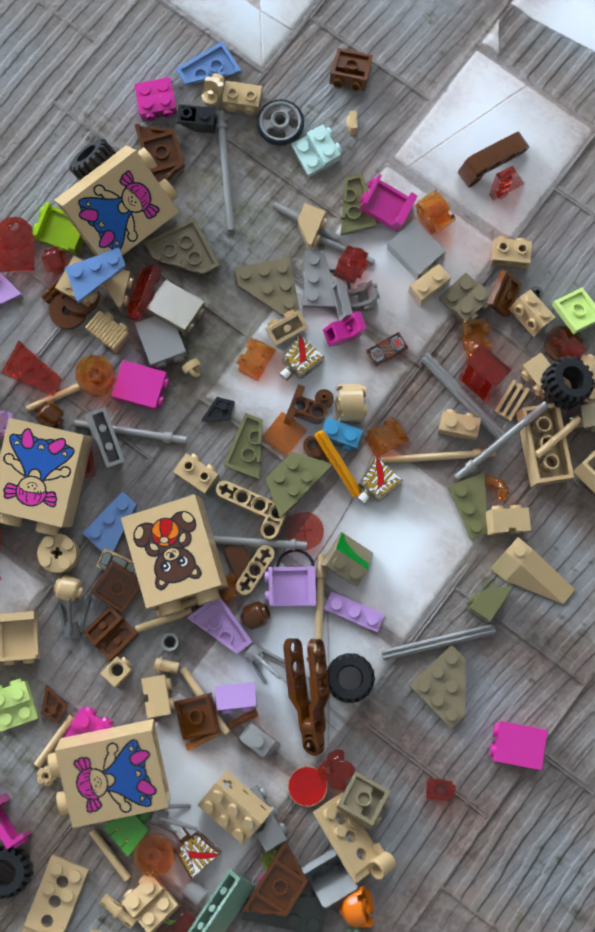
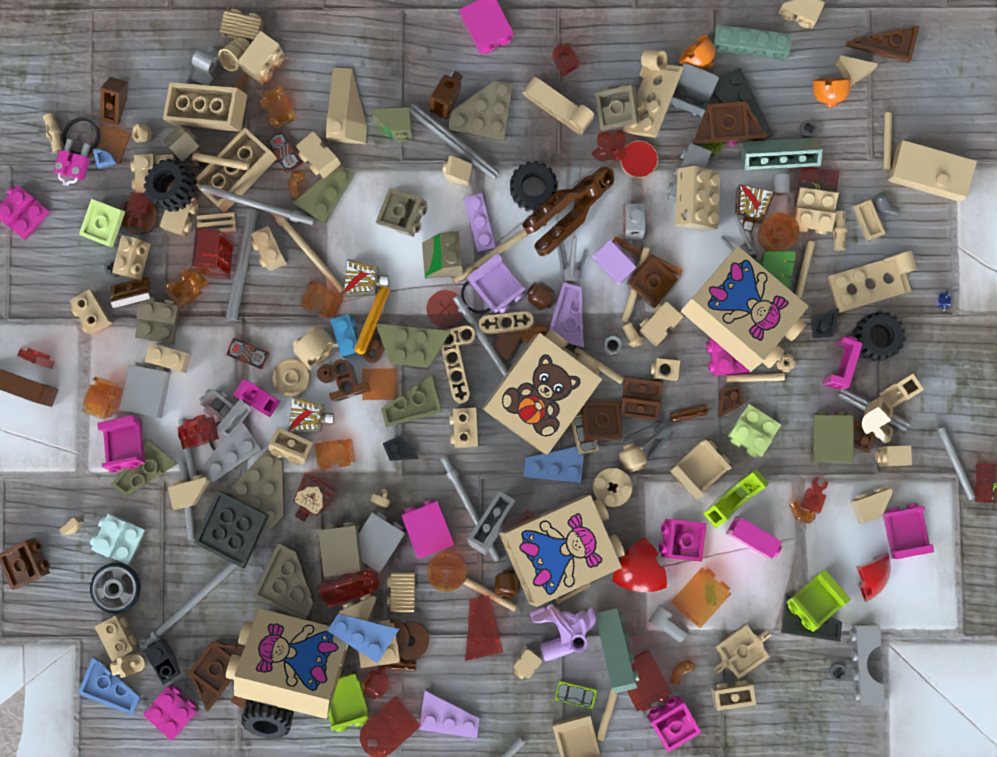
camera: 130 degrees left, 5 degrees up
none -> pearl dark grey plate [194,490,269,568]
none -> clear orange cylinder [259,84,298,128]
none -> tile [266,131,302,173]
none -> tan tile [272,359,311,397]
none -> torso [293,473,338,522]
none -> dark tan plate [375,188,428,237]
none -> reddish brown torso [430,71,463,120]
none -> tan slope [443,155,473,186]
none -> tan beam [522,77,594,135]
none -> reddish brown axle [670,405,708,423]
none -> black piece [811,309,839,338]

